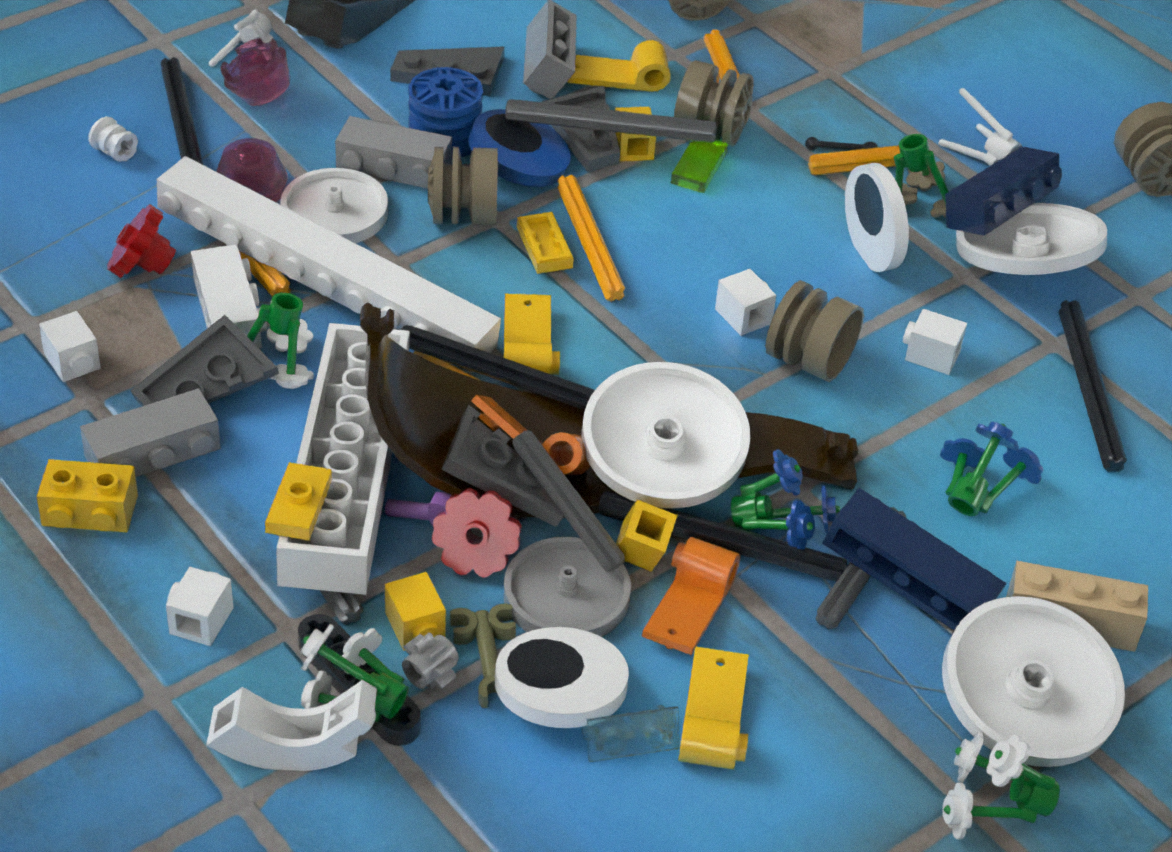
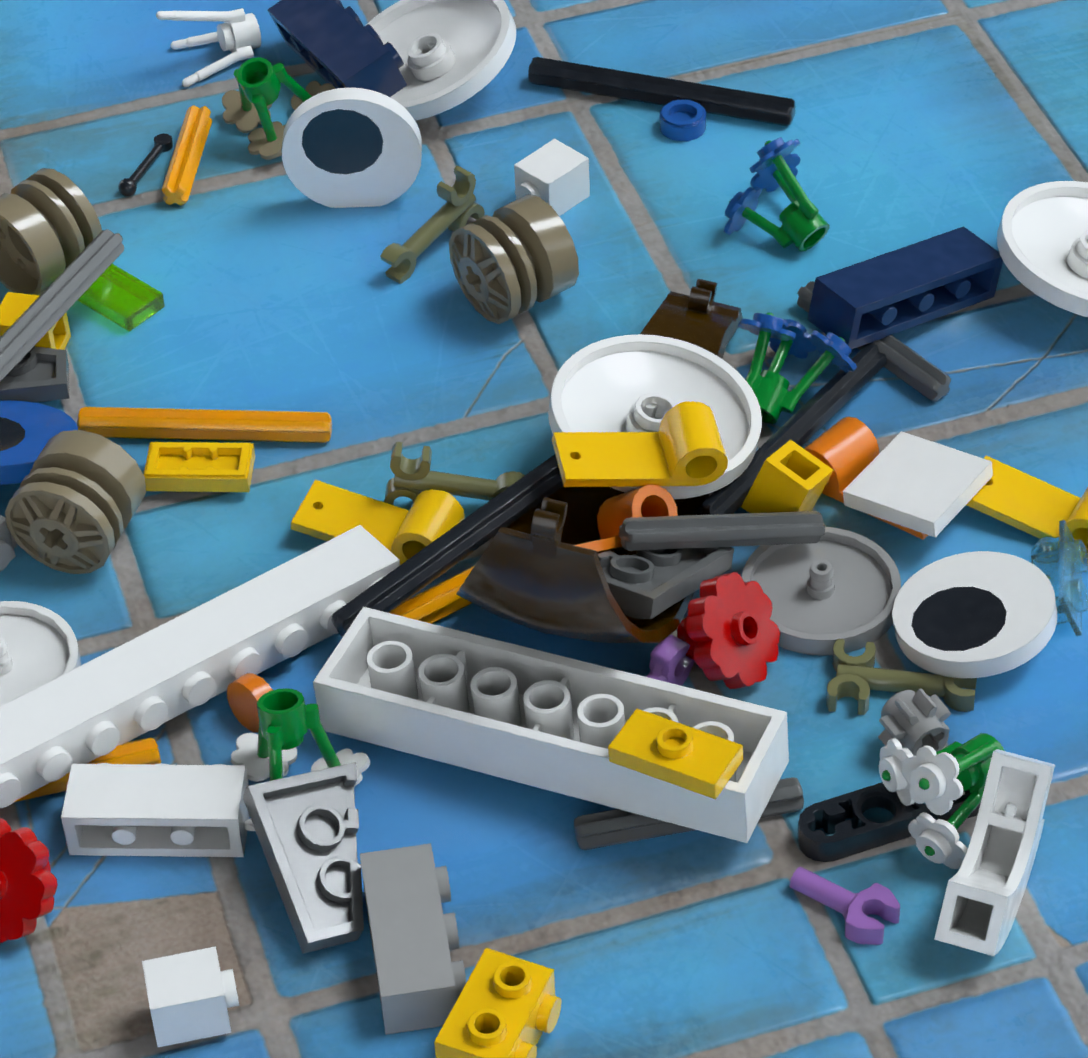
camera: 65 degrees left, 0 degrees up
white brick [166,567,234,646] -> none
yellow brick [385,572,446,651] -> none
white brick [715,269,776,336] -> none
tan brick [1006,560,1148,652] -> none
none -> orange tile [227,673,272,732]
none -> olive bar [380,165,485,284]
none -> olive bar [384,442,525,505]
none -> yellow door [552,401,728,487]
none -> blue tile [660,100,706,141]
none -> medium lavender bar [789,866,900,945]
none -> white tile [843,431,993,538]

